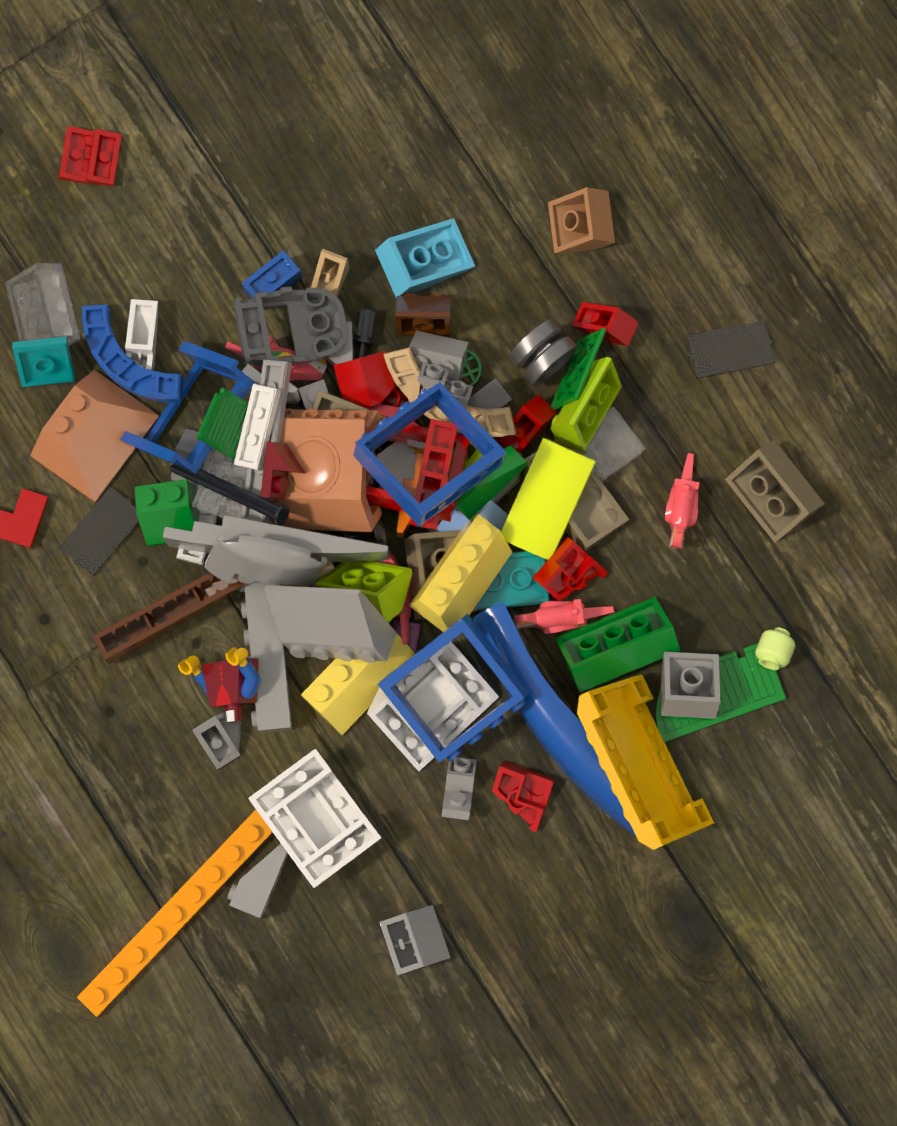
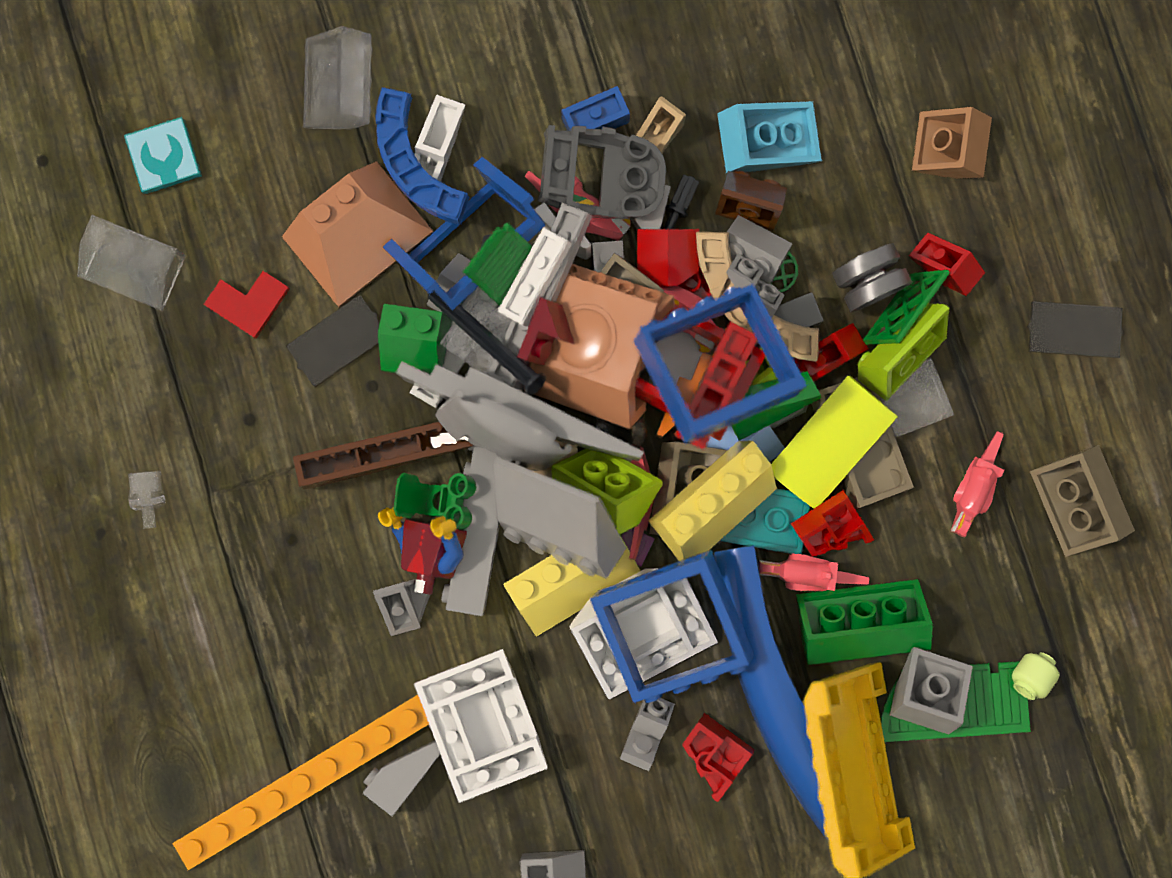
camera: 15 degrees right, 5 degrees up
teal tile [12,336,75,387] -> none
none -> green piece [393,473,477,530]

